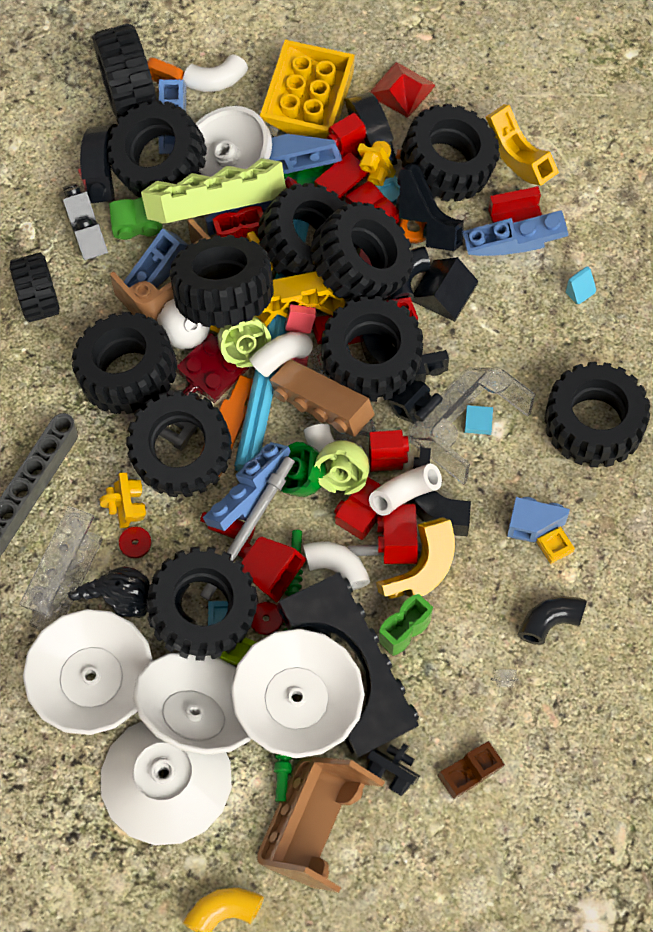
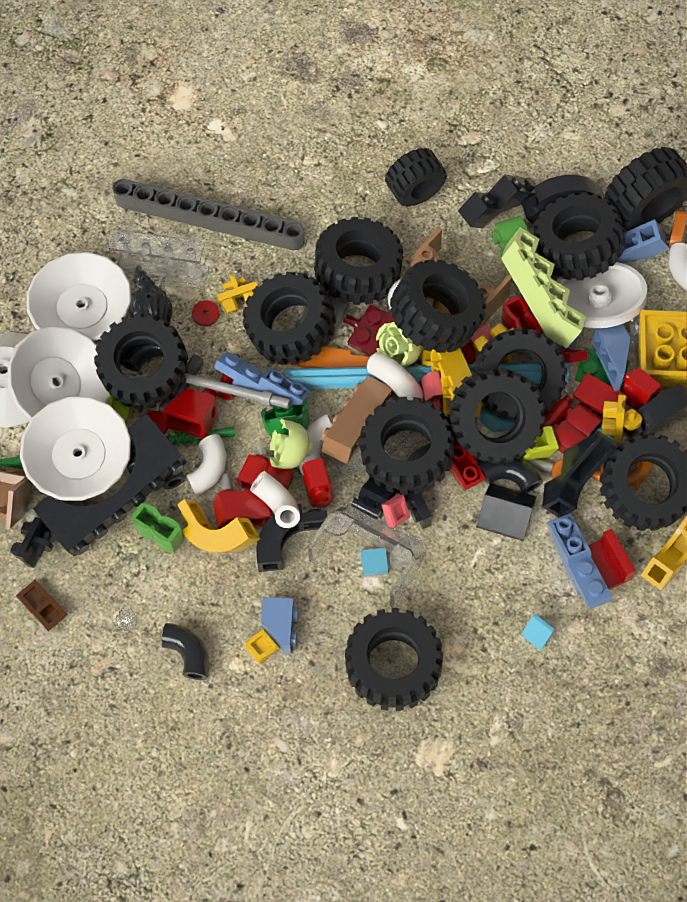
camera: 80 degrees right, 0 degrees up
medium blue slope [124,228,188,288] -> none
none -> coral tile [382,494,410,528]

